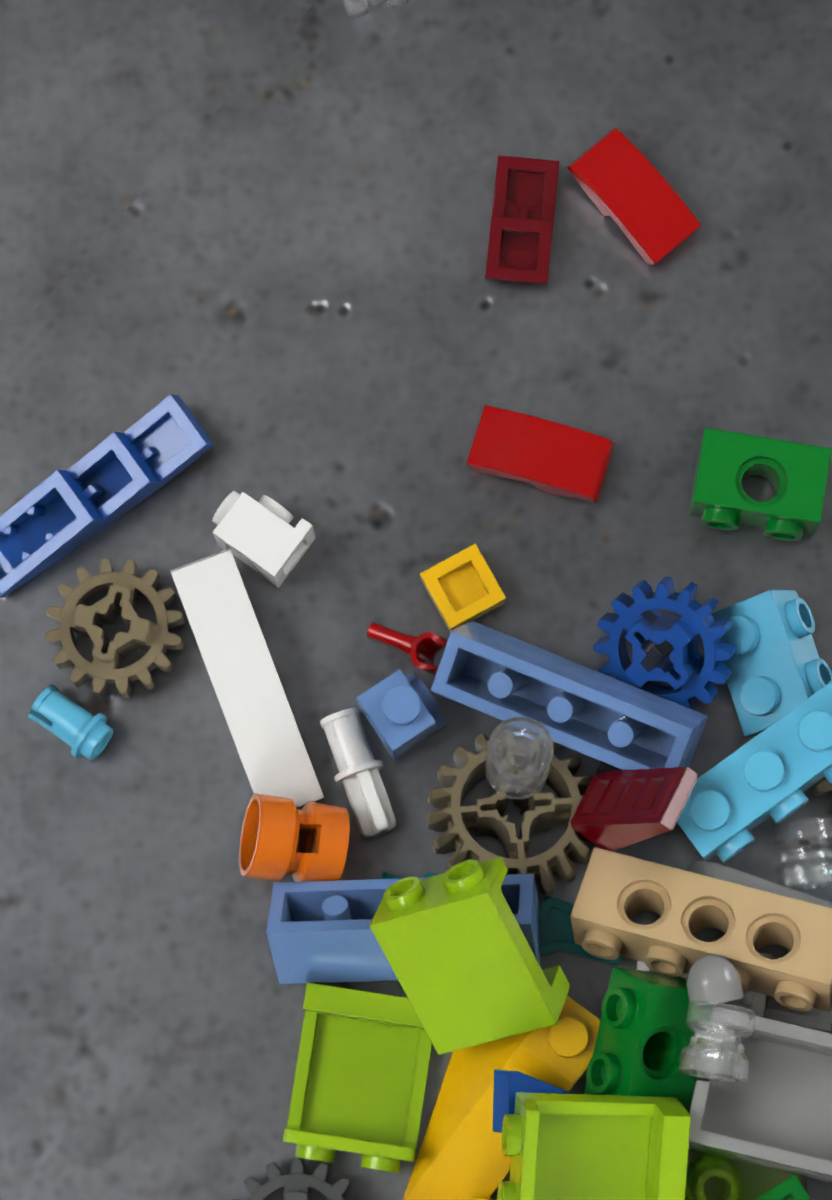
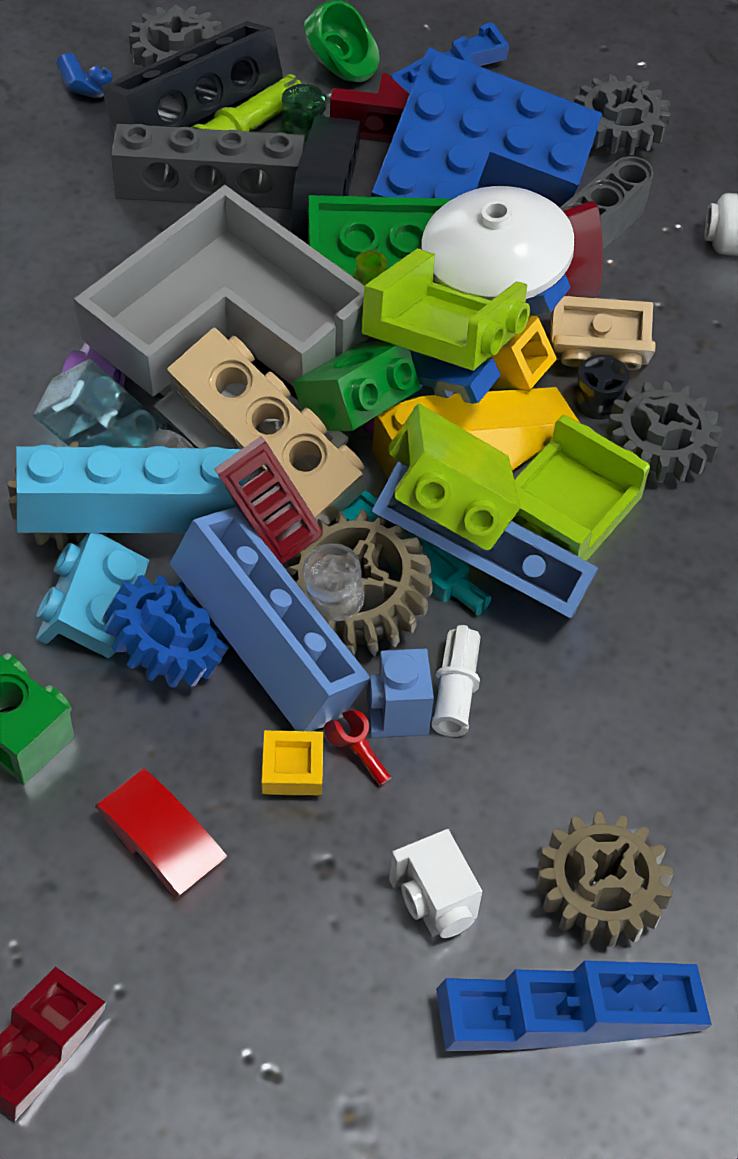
camera: 160 degrees left, 25 degrees down
medium azure pin [28,685,114,761] -> none
white slope [170,548,324,808] -> none
orange wheel [239,793,350,882] -> none
clear wheel [679,1001,756,1083] -> none
light grey hinge [686,954,744,1006] -> none

